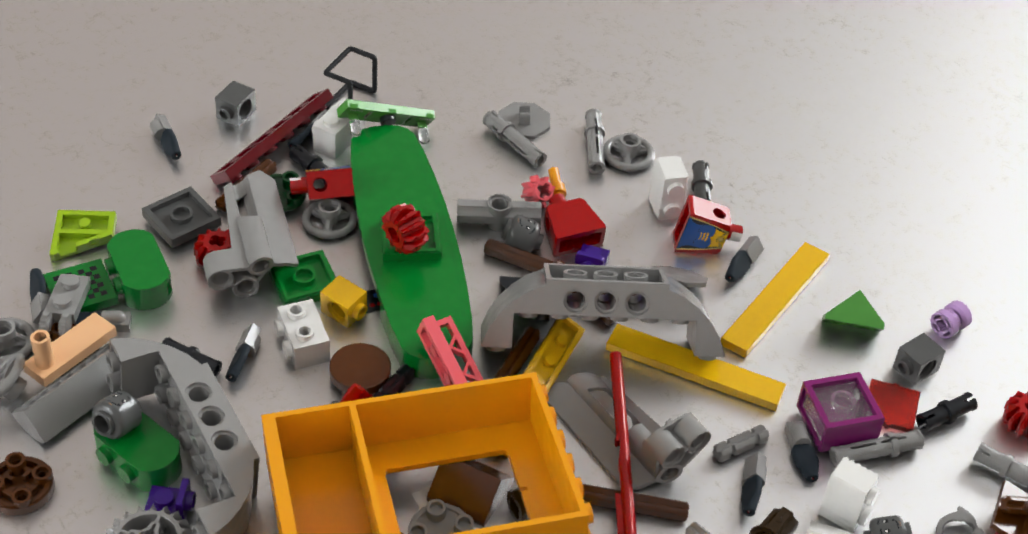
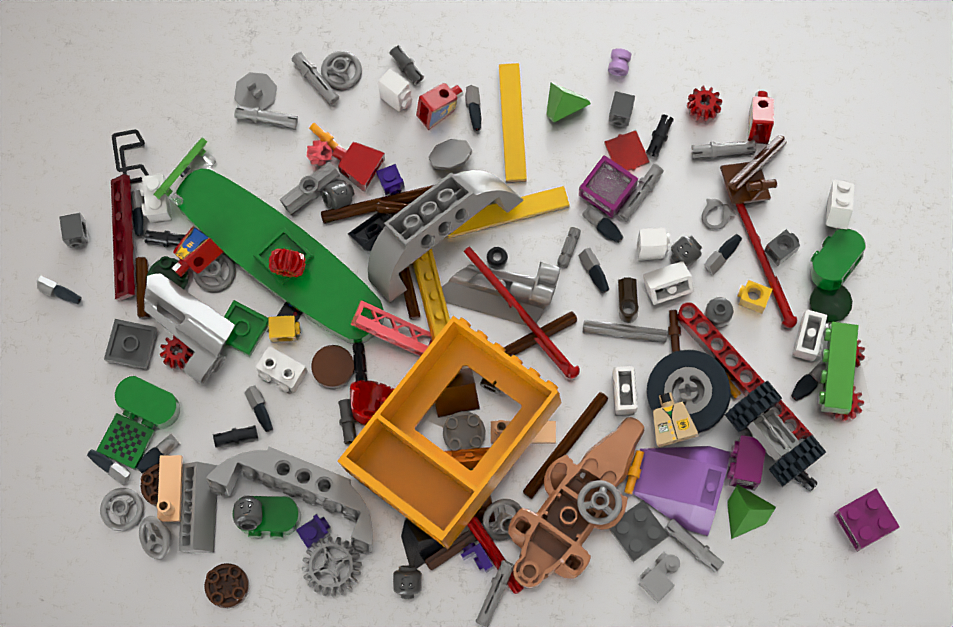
camera: 30 degrees left, 30 degrees up
light grey hinge [39,274,91,336] -> none
lime wing [49,210,117,261] -> none
none -> black plate [487,247,508,268]

